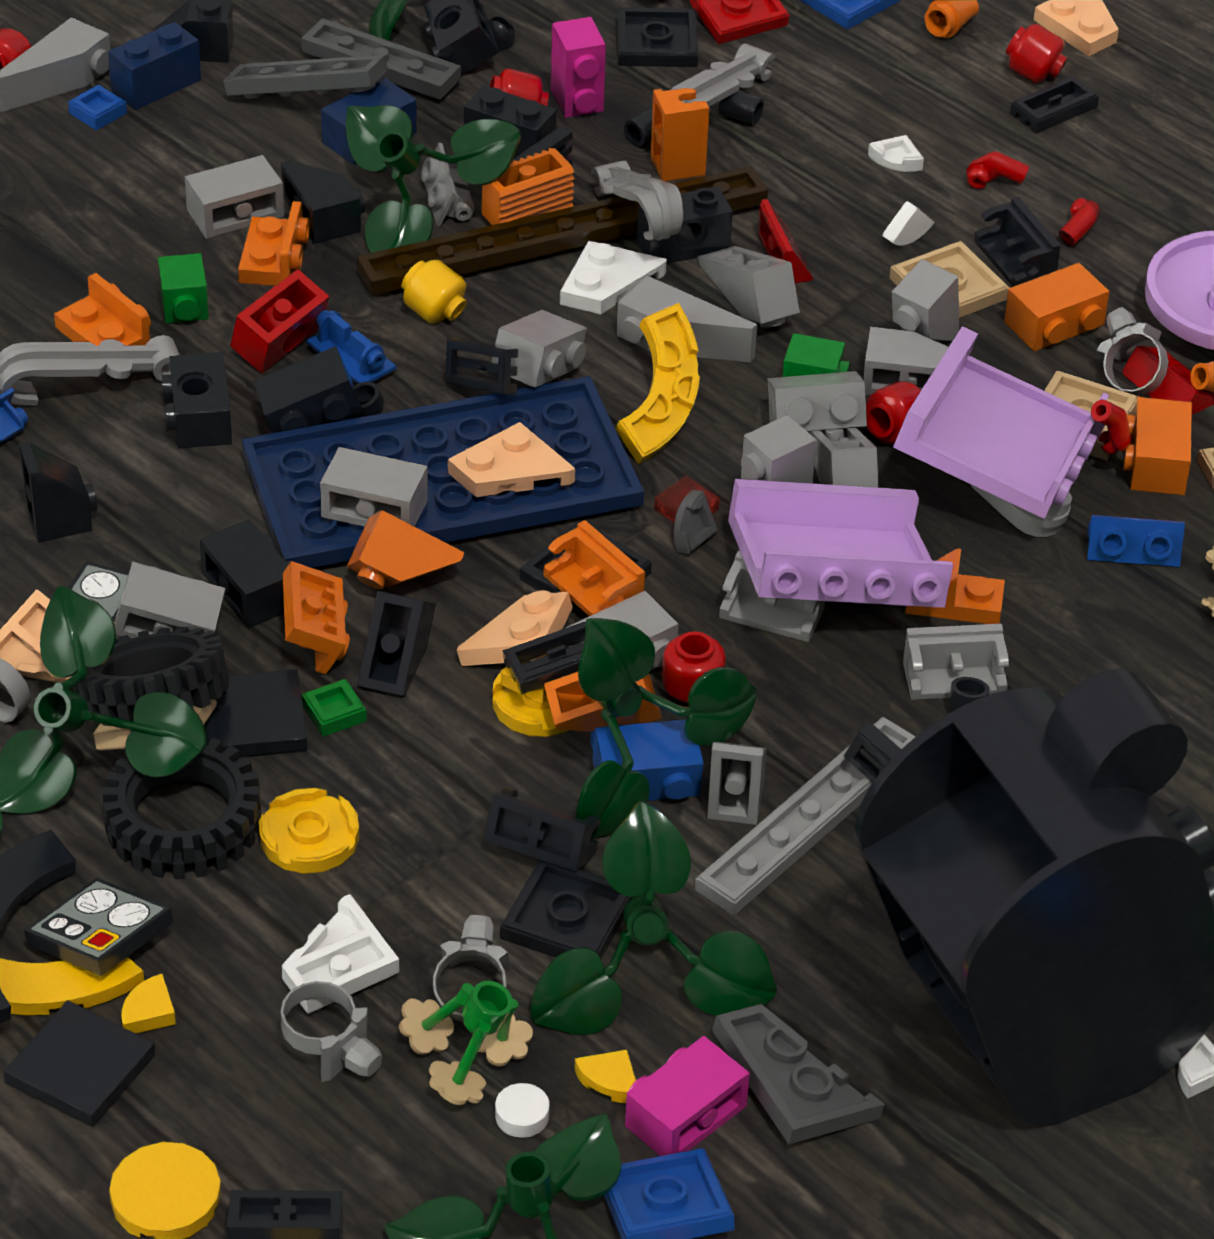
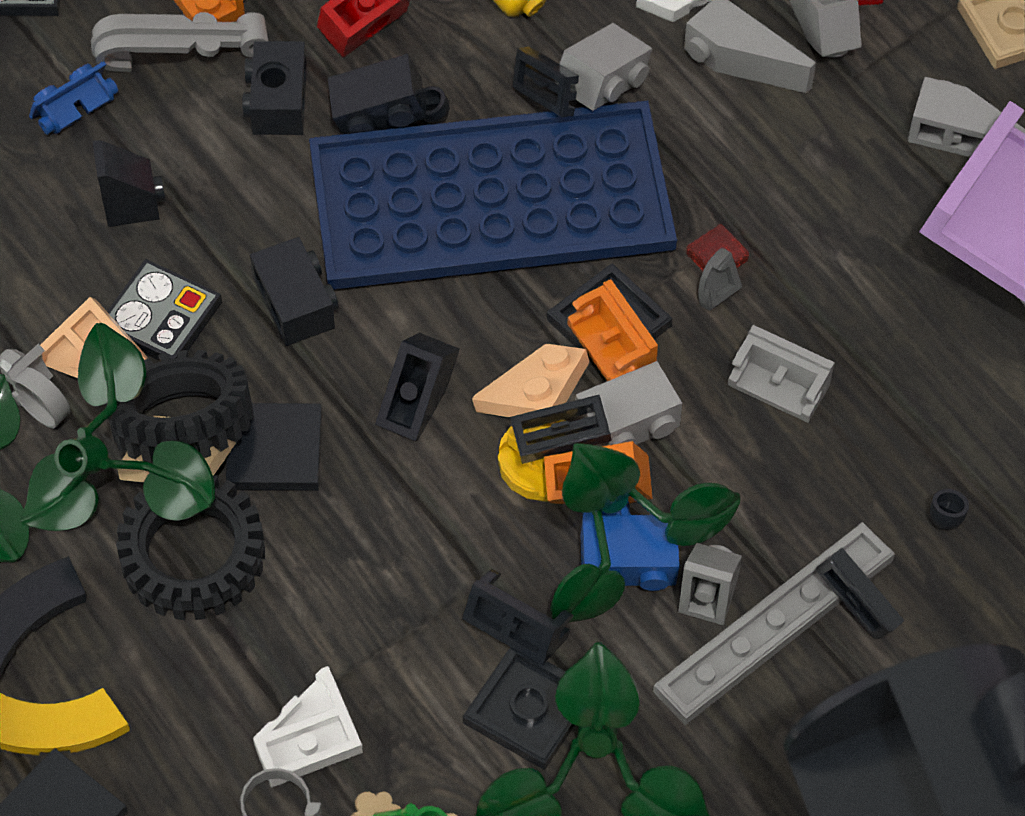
camera: 10 degrees right, 15 degrees up
tile [24,878,173,976] -> none
light grey brick [114,562,225,638] -> none
yellow tile [121,974,176,1034] -> none
yellow tile [259,788,359,874] -> none
orange bracket [283,561,350,674] -> none
green tile [301,679,367,737] -> none
blue hinge [307,310,396,384] -> none
light grey brick [320,447,428,527] -> none
orange slope [346,510,464,589] -> none
light grey piece [433,915,510,1022] -> none
light nougat wing [448,422,575,497] -> none
yellow tile [615,303,700,465] -> none
red head [662,631,726,703] -> none
lavender panel [728,479,953,608] -> none
light grey brick [741,415,816,484] -> none
light grey brick [768,371,867,431] -> none
green brick [783,333,851,377] -> none
light grey slope [807,427,878,488] -> none
red head [866,381,921,445] -> none
light grey slope [892,259,959,341] -> none
light grey hinge [903,624,1009,700] -> none
orange slope [905,548,1005,624] -> none

